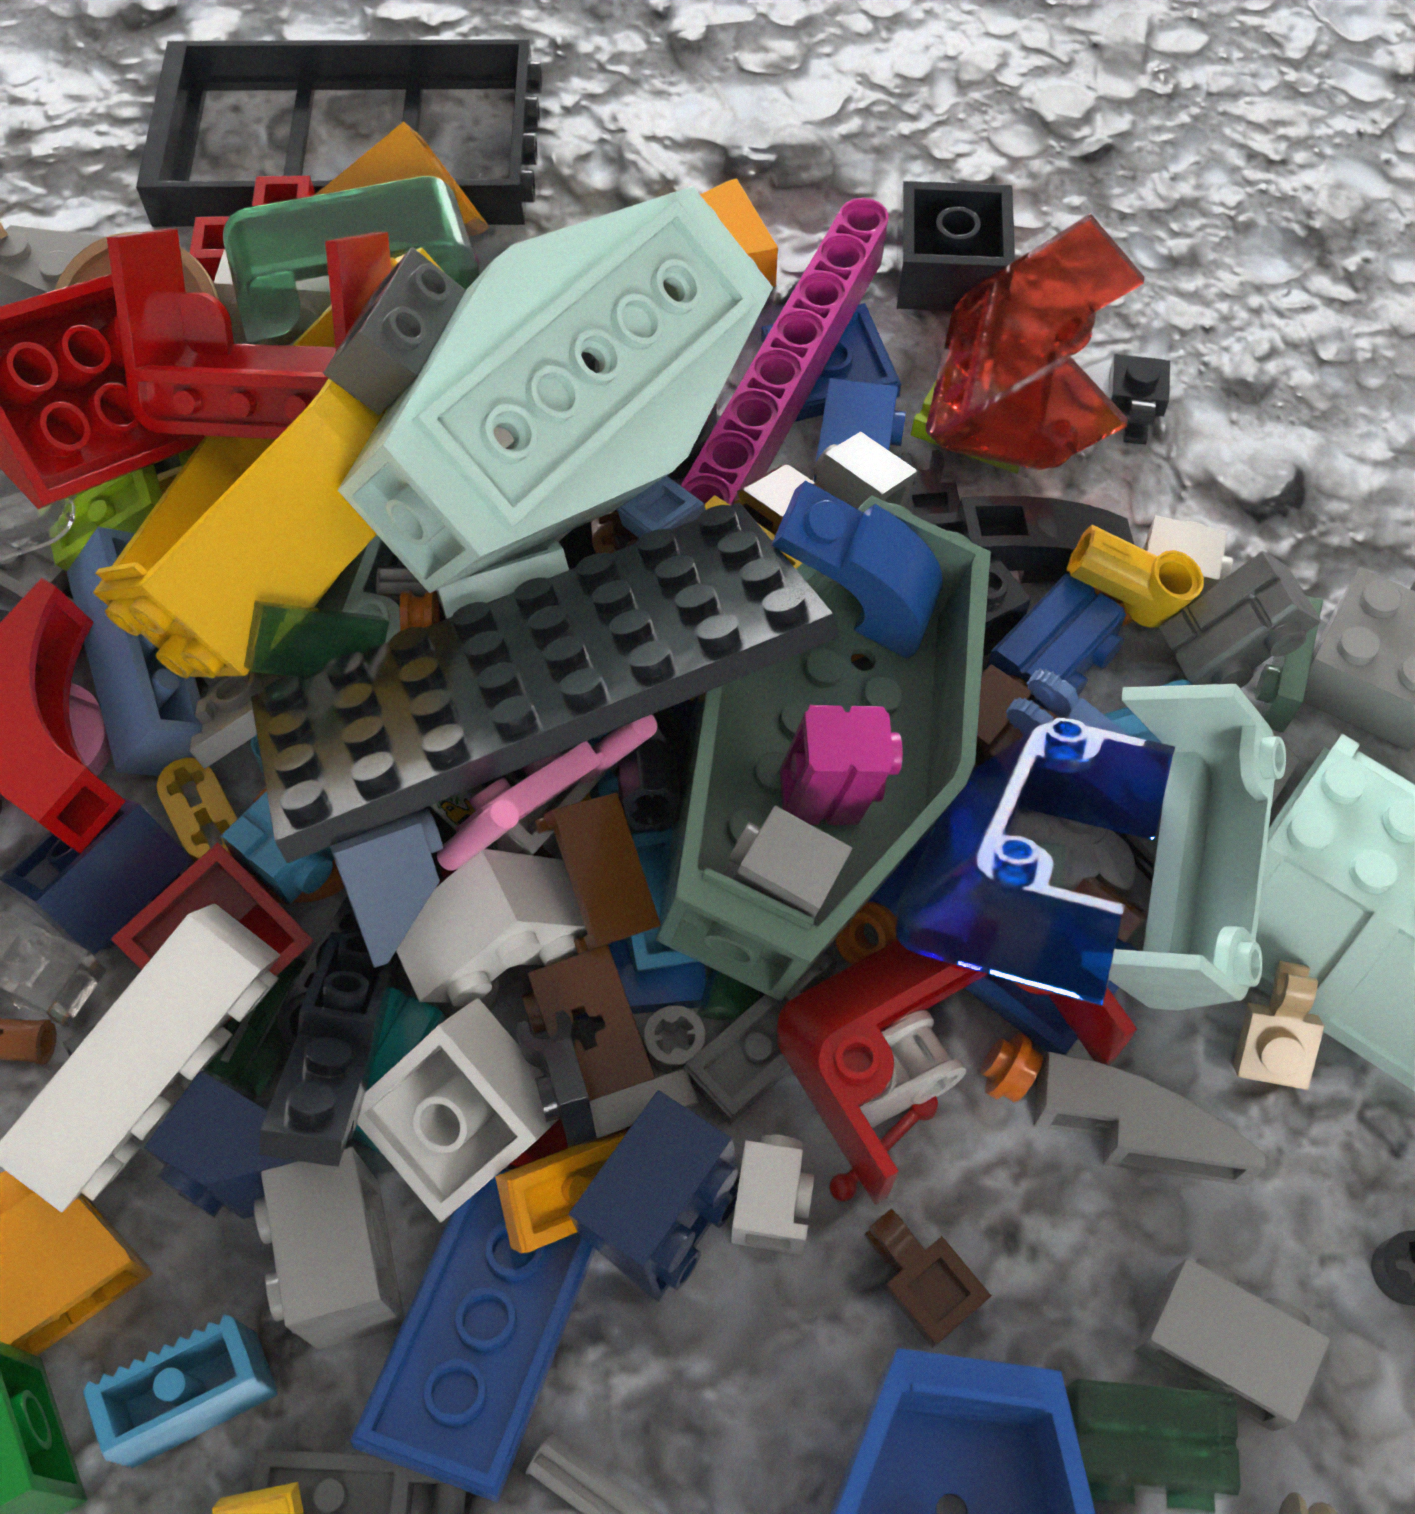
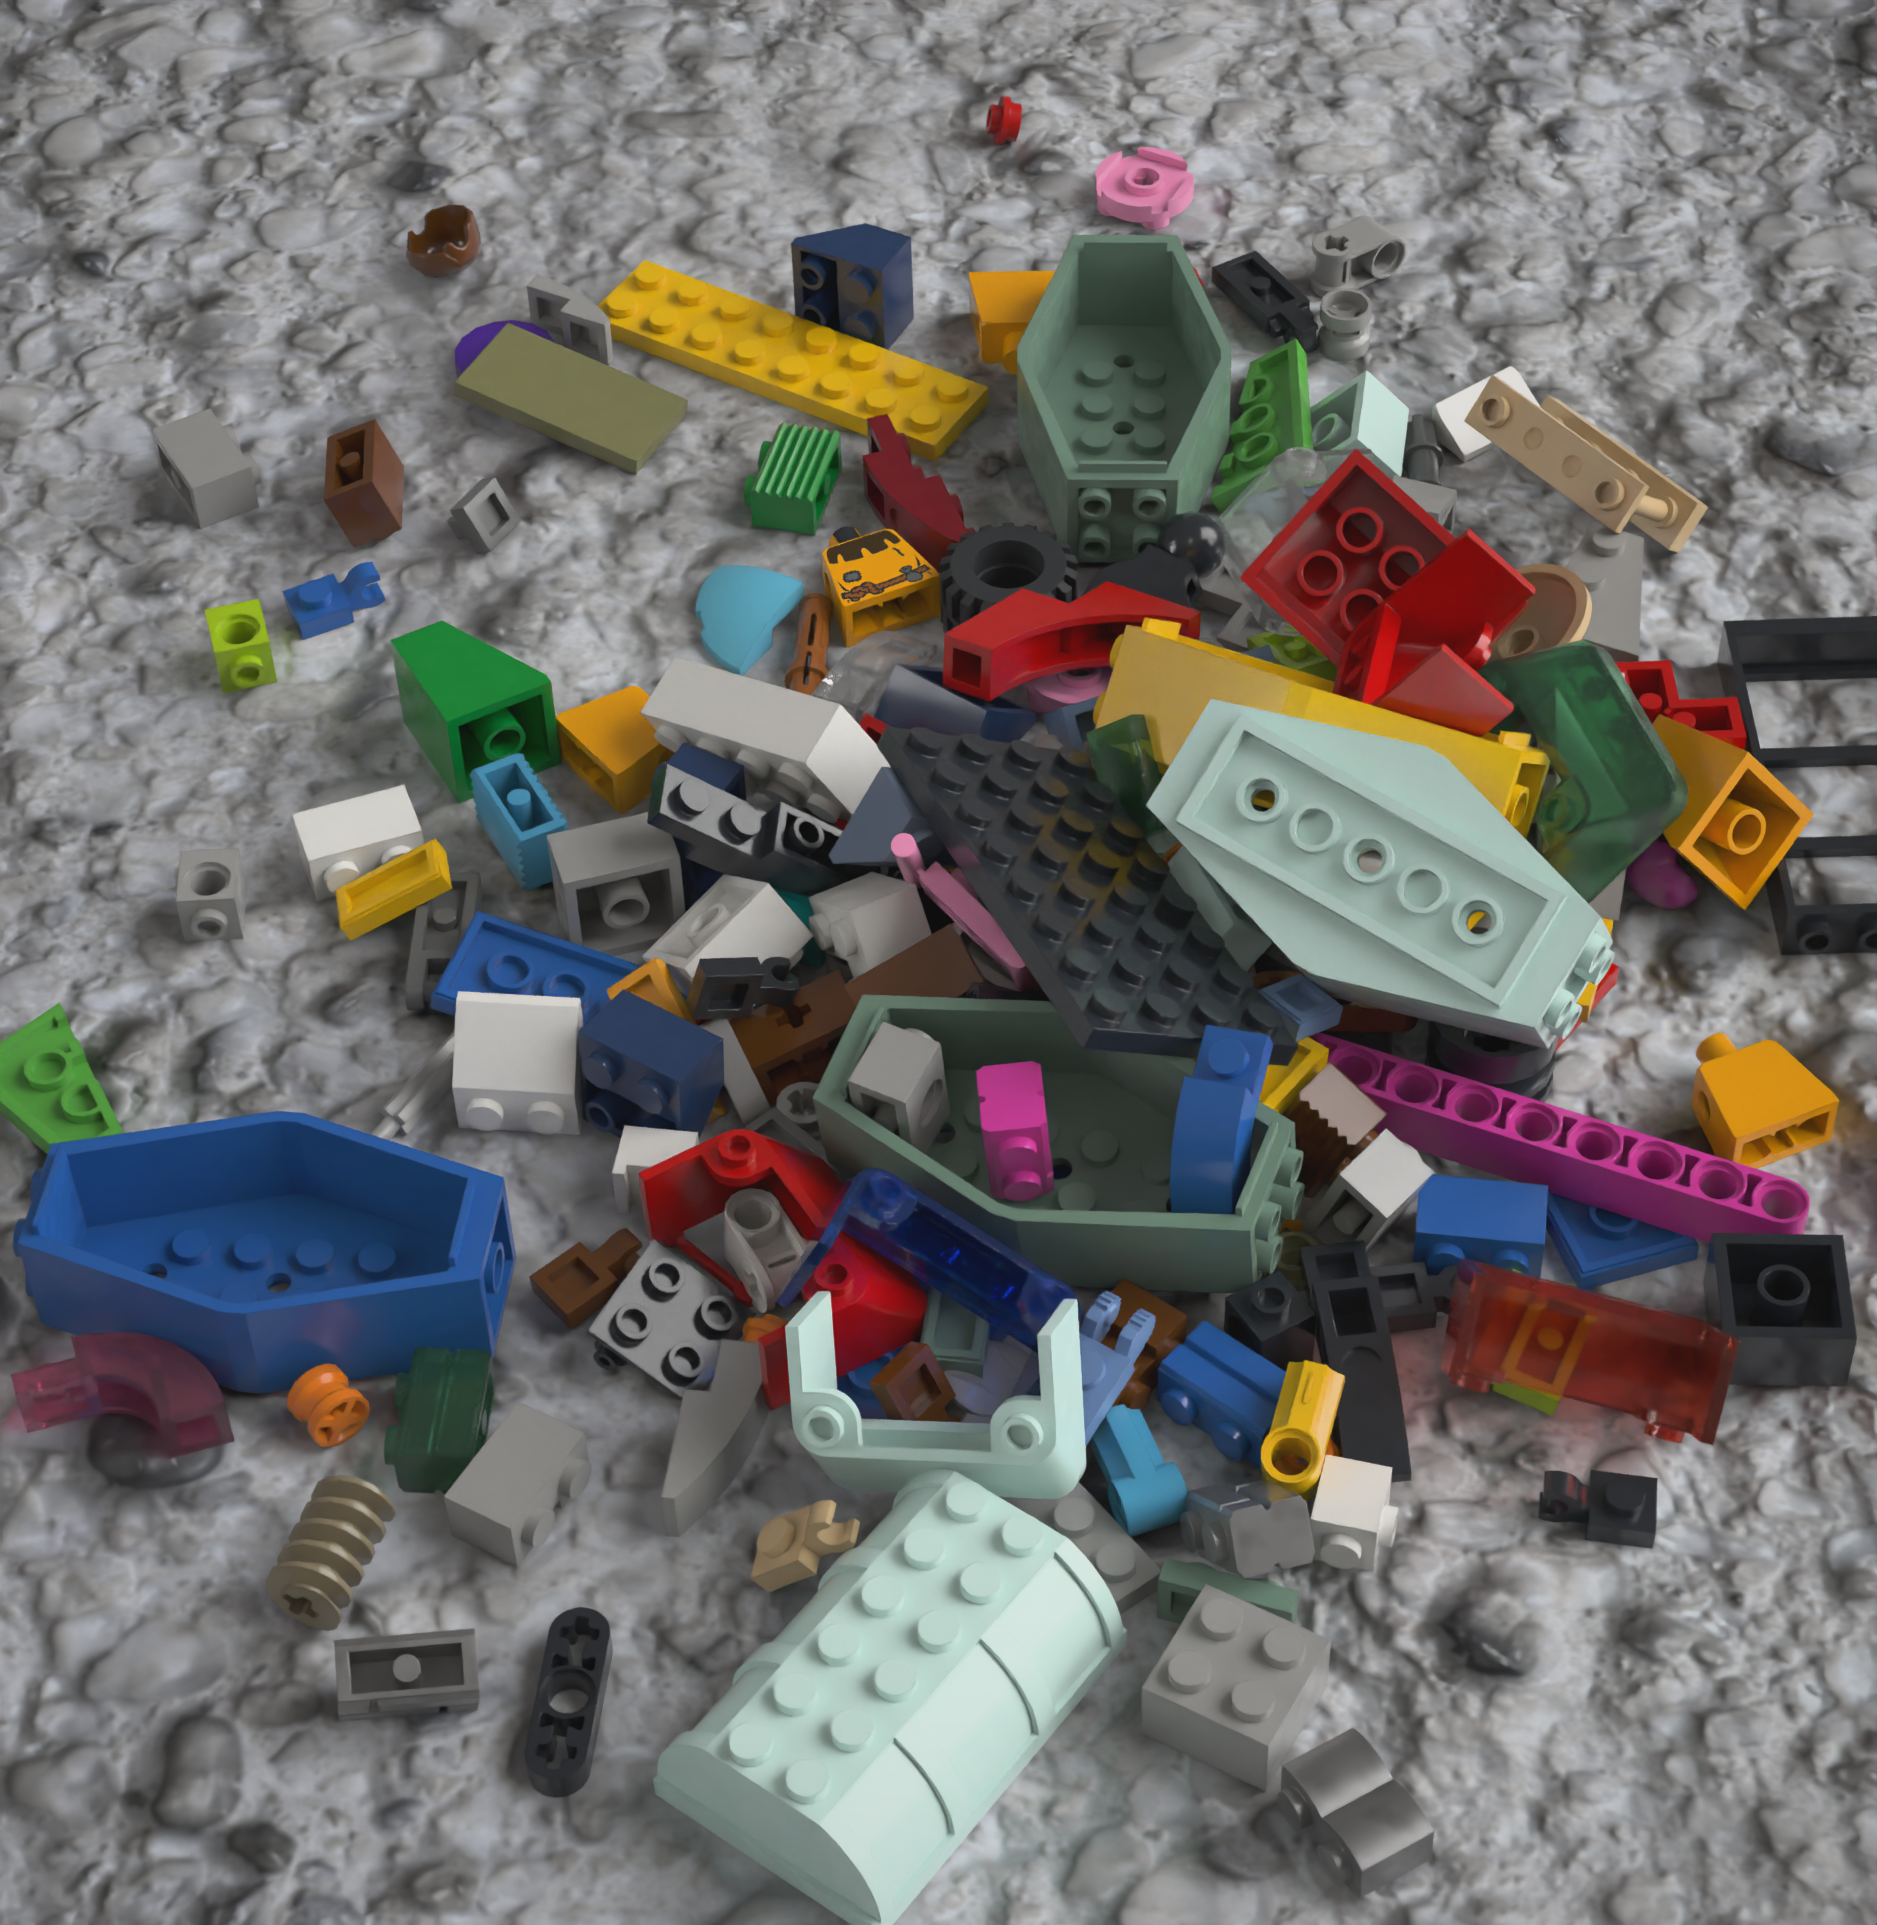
camera: 90 degrees right, 15 degrees down
dark grey brick [323,247,466,415] -> none
none -> white slope [452,991,584,1135]
none -> hinge [586,1239,756,1402]

